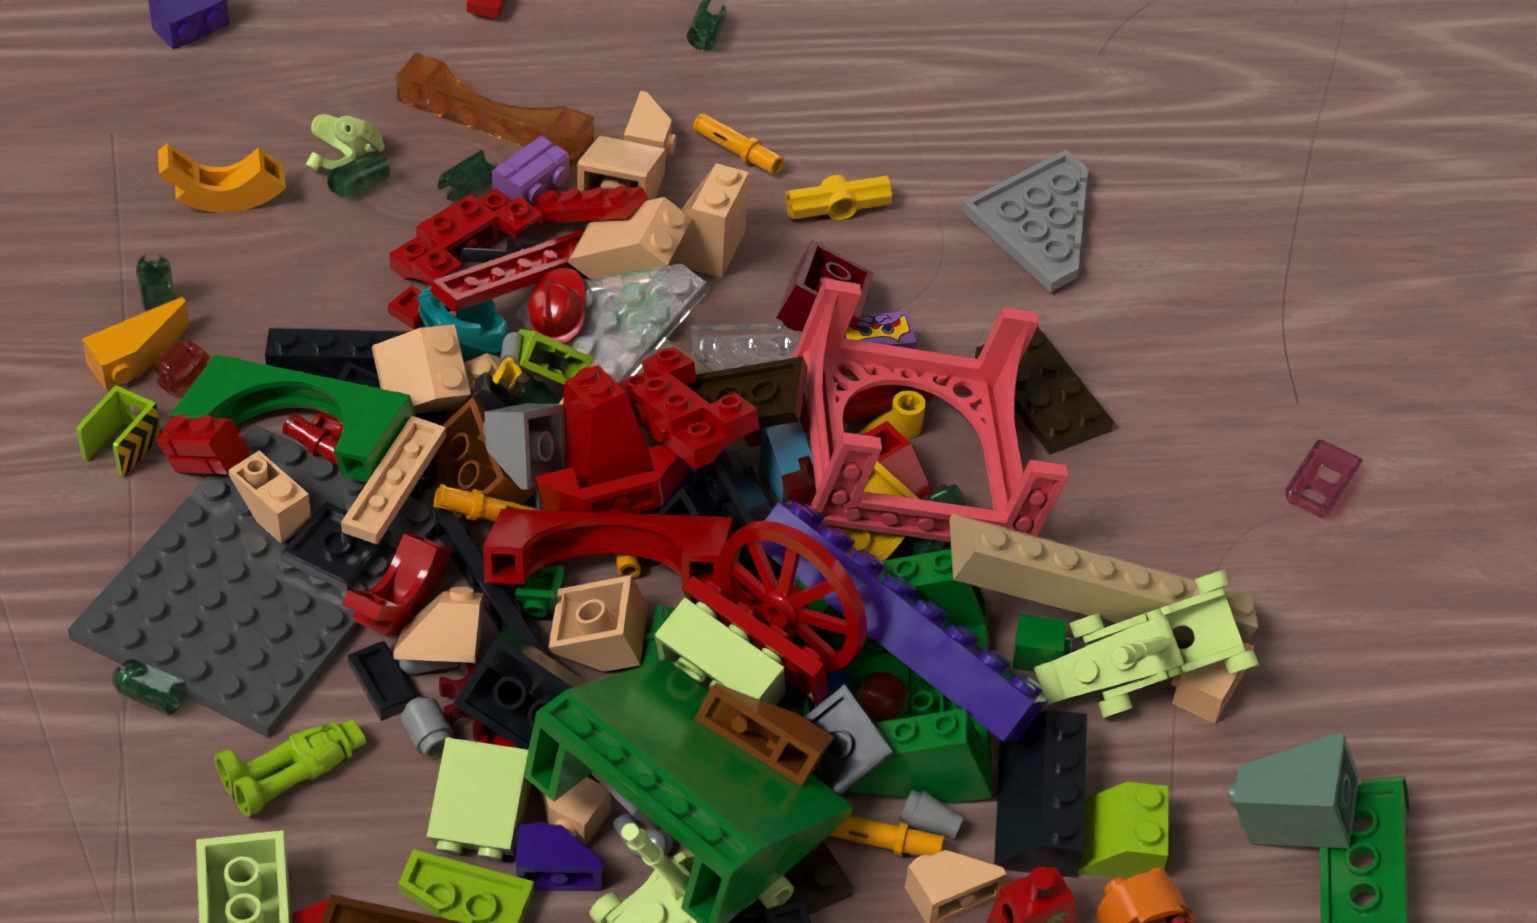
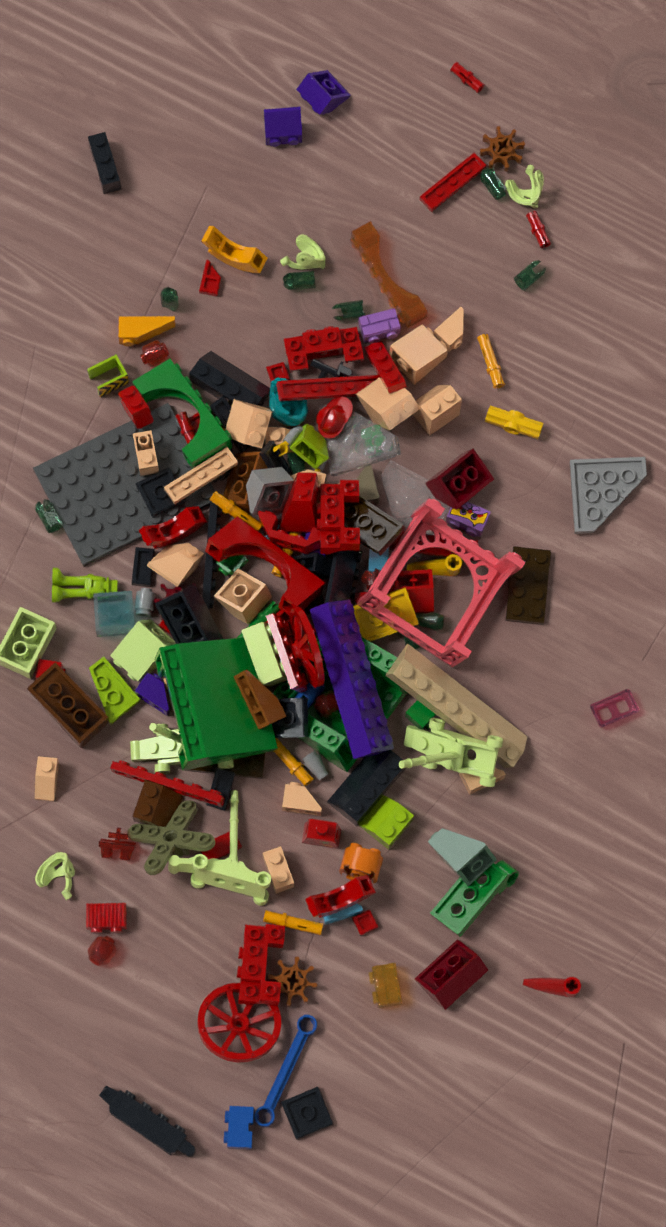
camera: 35 degrees right, 25 degrees up
none -> clear light blue brick [93,591,135,637]
none -> red tile [199,260,221,297]

